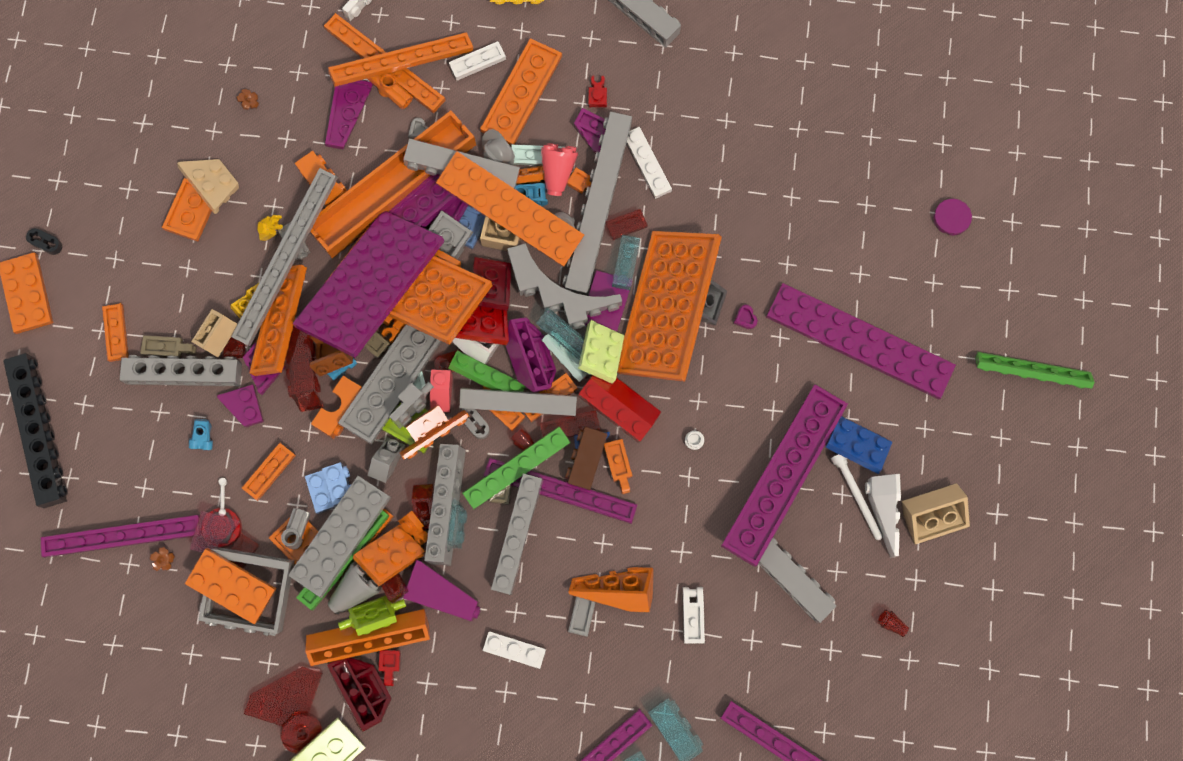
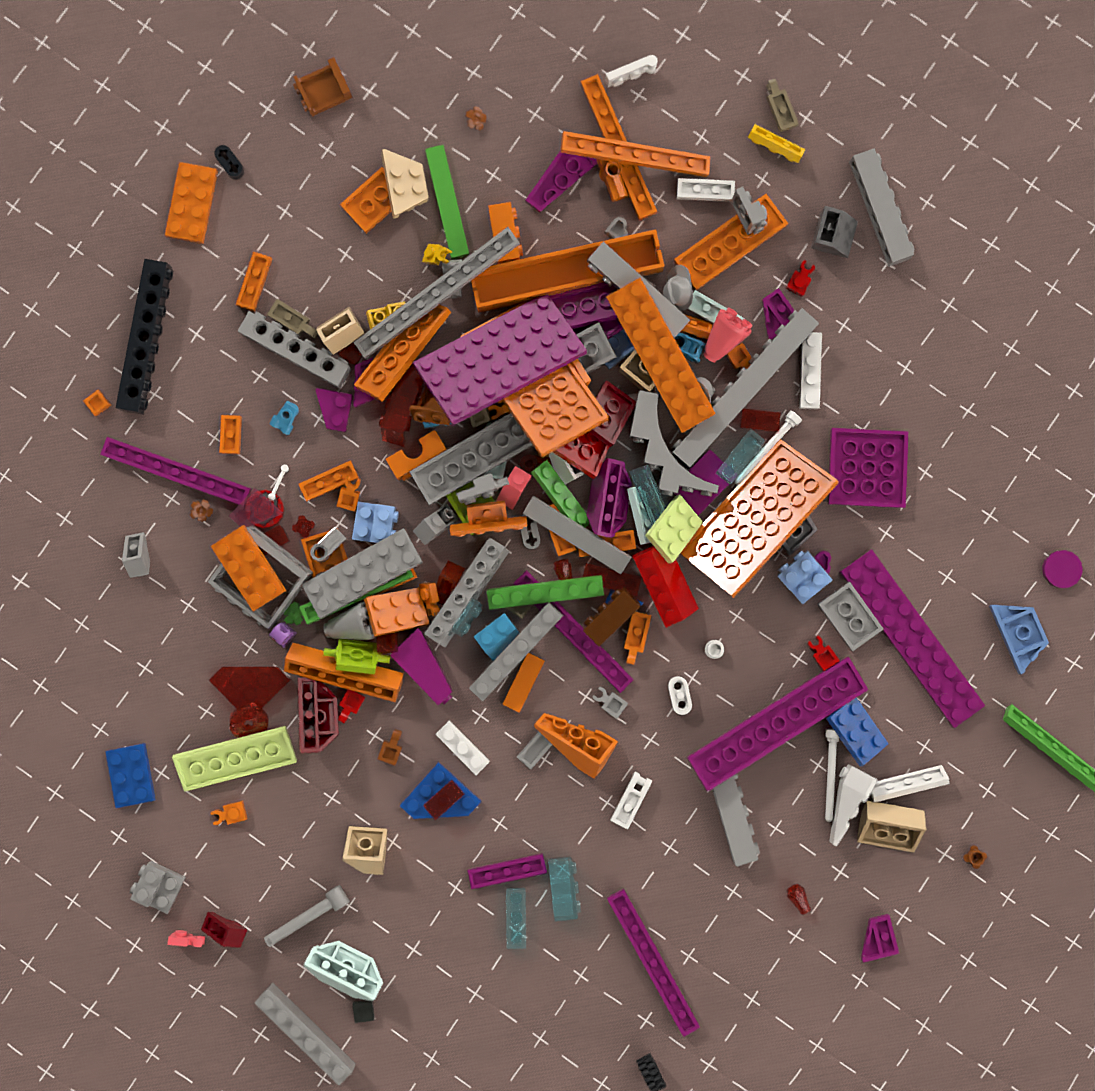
camera: 30 degrees right, 10 degrees up
none -> orange tile [83,390,111,417]
none -> light grey slope [122,532,150,578]
none -> orange plate [219,415,242,454]
none -> medium lavender leg [269,622,297,648]
none -> bright green plant [284,602,303,625]
none -> clear red plate [292,515,315,538]
none -> dark orange panel [293,57,353,116]
none -> orange plate [336,476,361,512]
none -> dark orange plate [377,729,403,766]
none -> blue plate [400,762,482,819]
none -> clear red plate [423,779,465,820]
none -> bright green tile [425,145,470,260]
none -> dark azure slope [474,613,520,662]
none -> orange tile [503,653,545,713]
none -> light grey plate [592,687,628,719]
none -> white plate [668,676,692,715]
none -> light grey plate [731,186,767,235]
none -> white piece [735,410,802,485]
none -> light blue plate [778,550,833,604]
none -> red plate [807,636,840,672]
none -> flat silver slope [811,206,858,258]
none -> light grey plate [818,582,883,651]
none -> magenta plate [828,428,909,508]
none -> magenta wing [861,914,899,963]
none -> white plate [870,765,949,803]
none -> dark orange plate [963,845,987,869]
none -> medium blue wing [989,605,1049,674]

